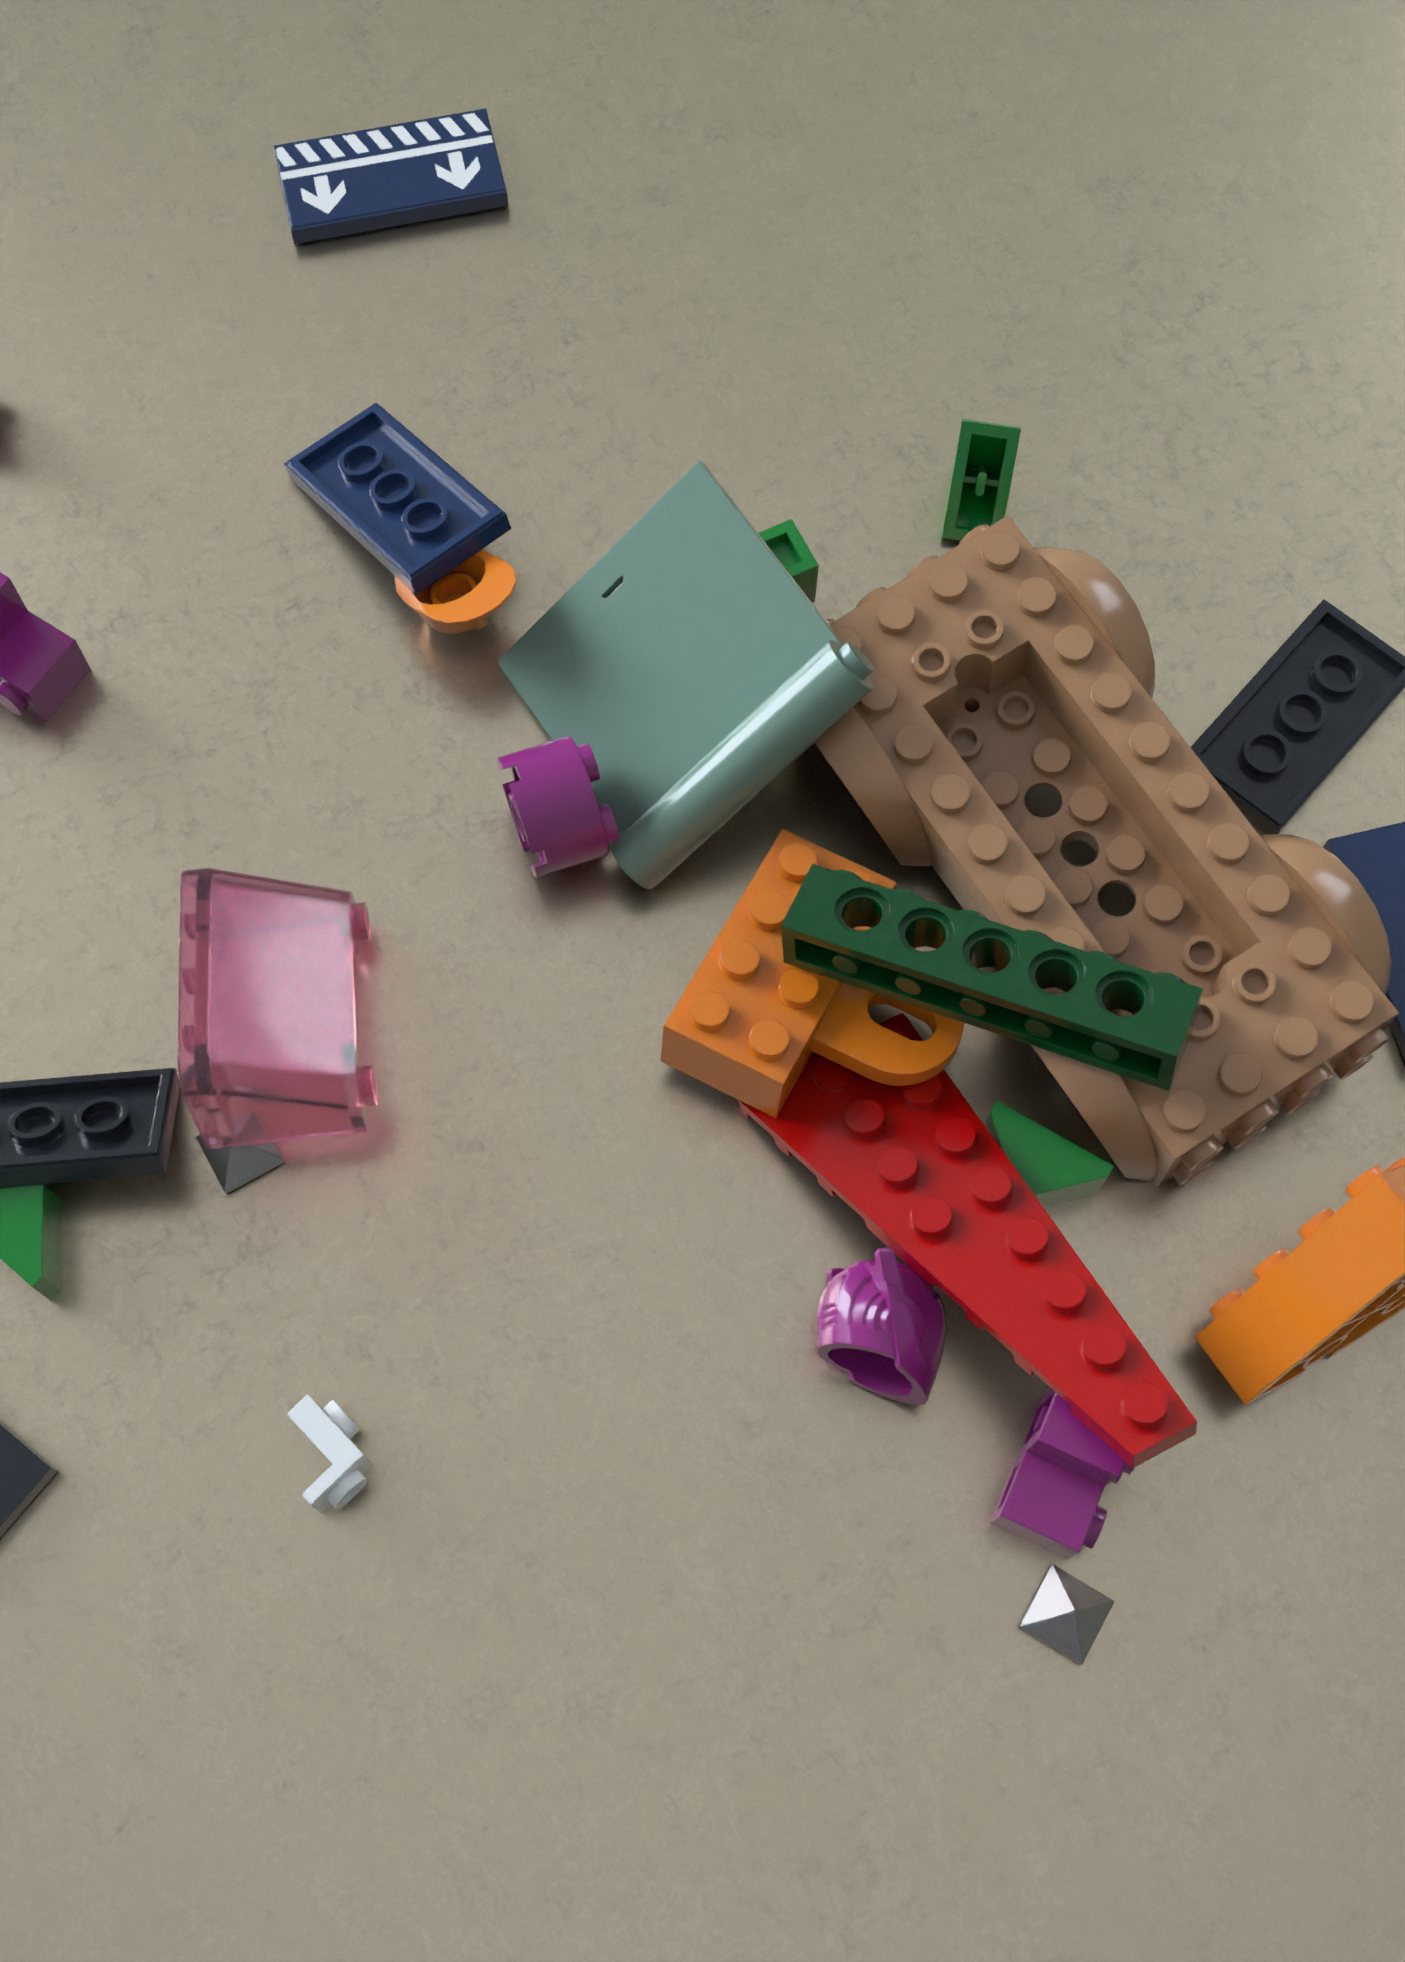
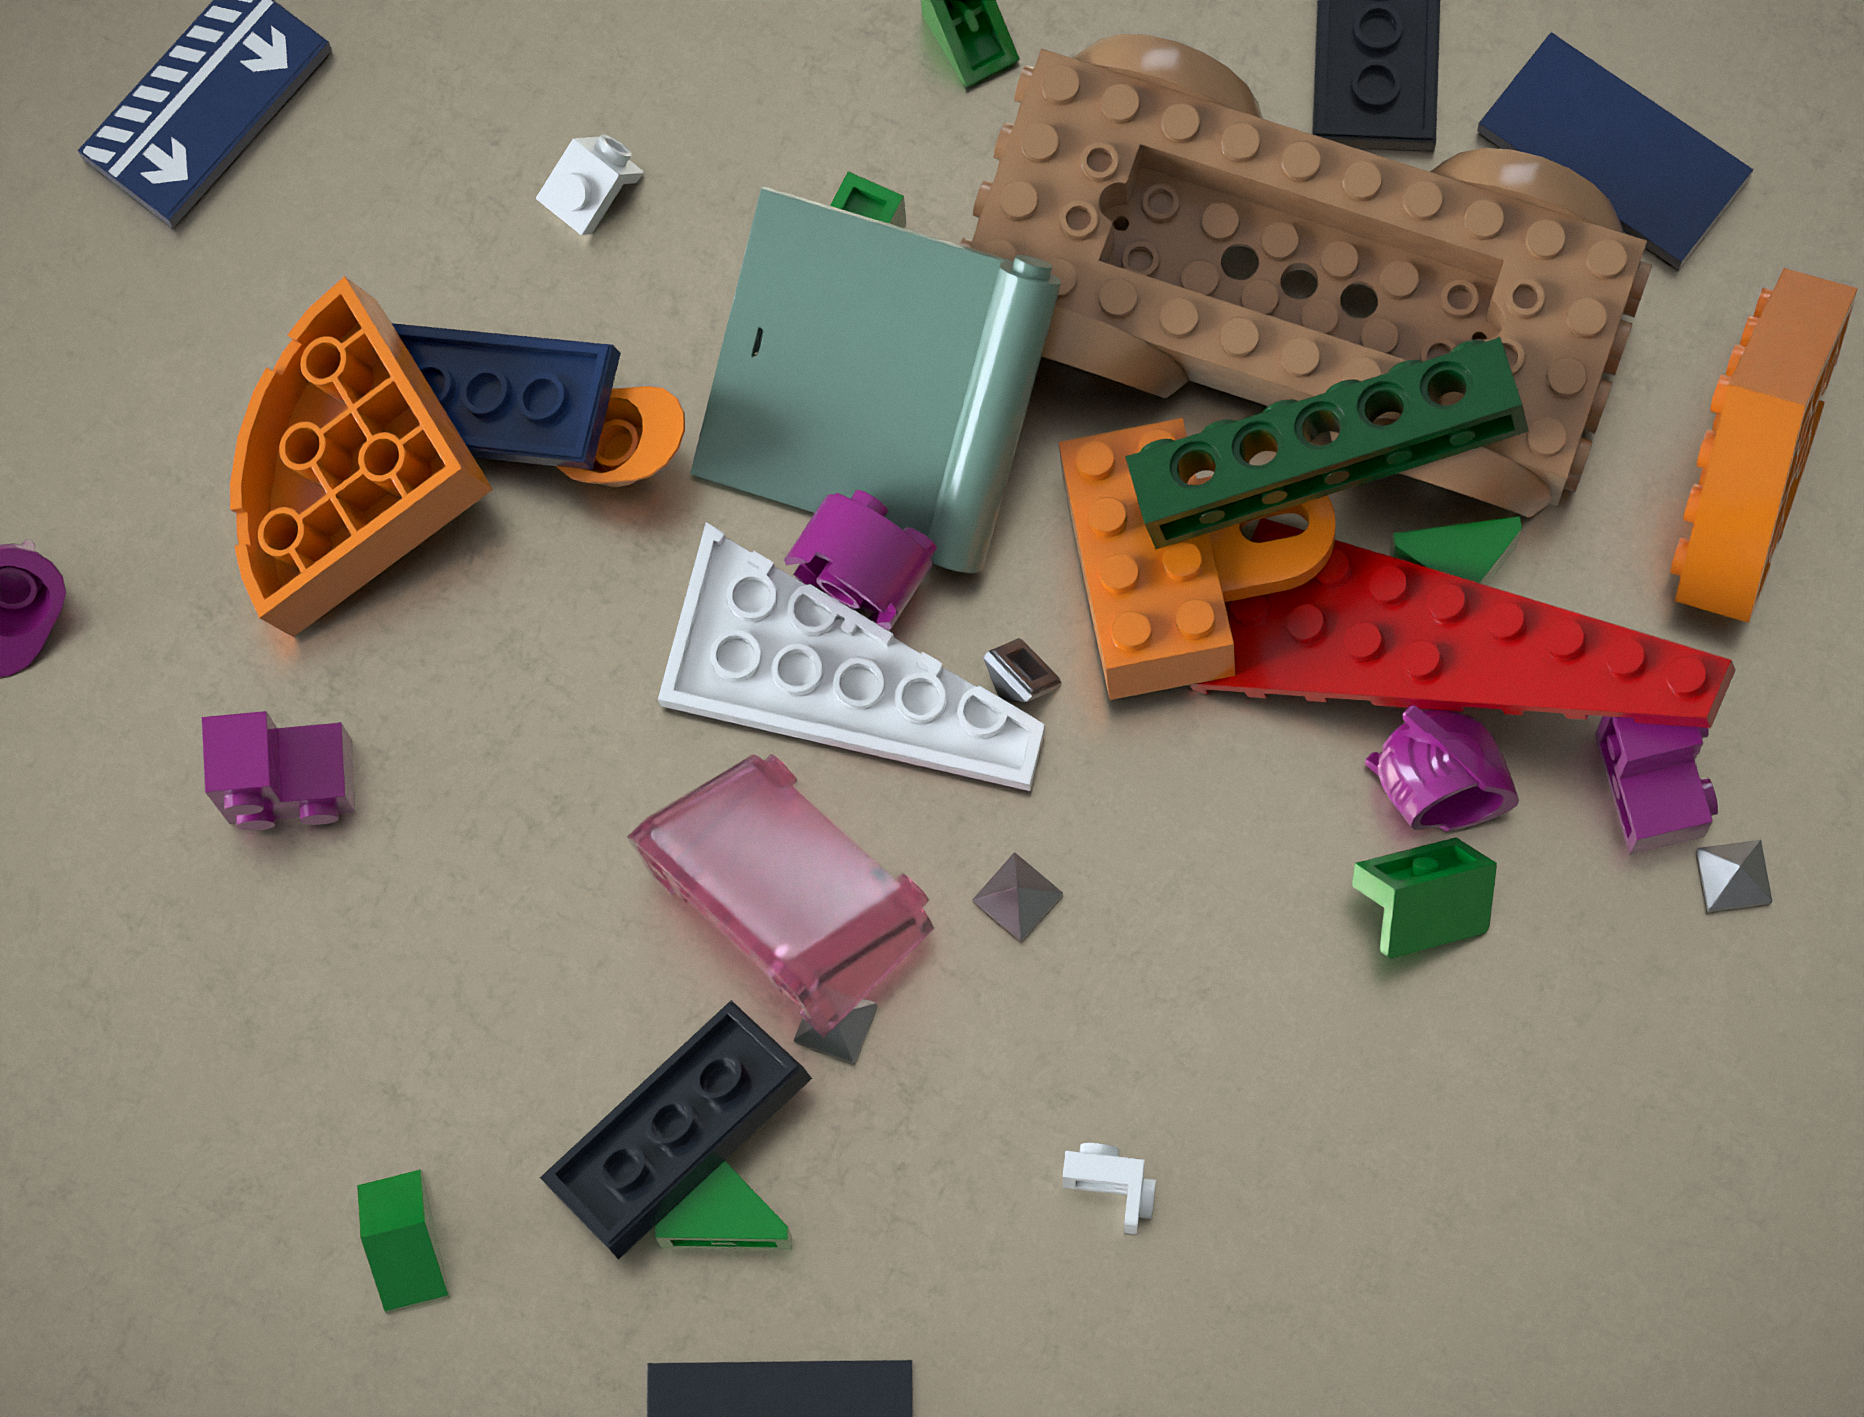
camera: 30 degrees left, 5 degrees up
none -> orange brick [230,276,493,637]
none -> white bracket [536,135,644,235]
none -> white wing [658,522,1045,791]
none -> flat silver slope [972,852,1063,942]
none -> flat silver slope [983,638,1062,702]
none -> green panel [1352,837,1497,959]

